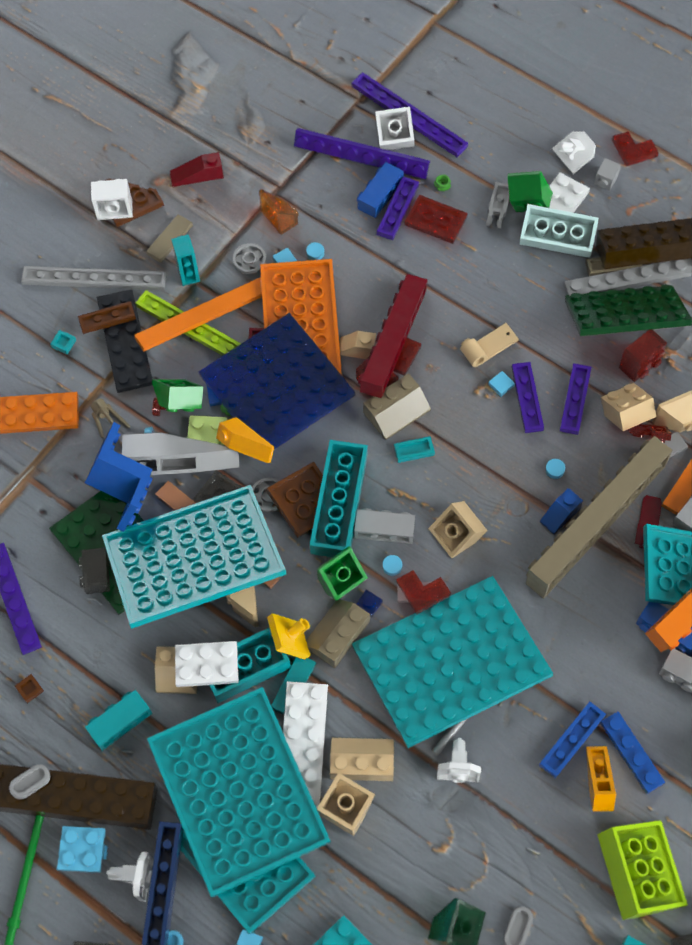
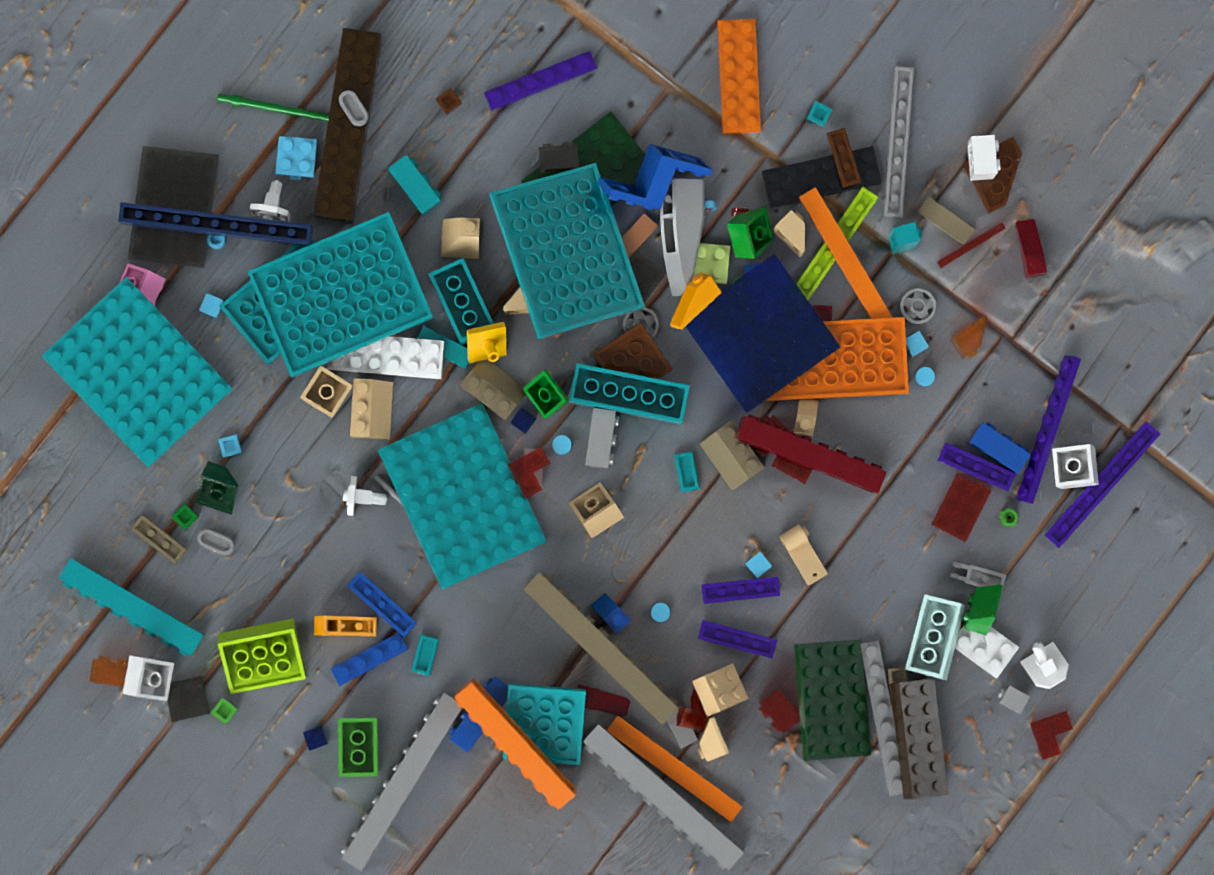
camera: 90 degrees right, 20 degrees up
dark tan plant [91,399,130,438] -> none
white plate [175,641,239,687] -> none
none -> medium azure tile [218,434,242,458]
none -> teal tile [411,634,439,676]
none -> tan slope [773,210,805,258]
none -> clear red bar [937,222,1006,268]

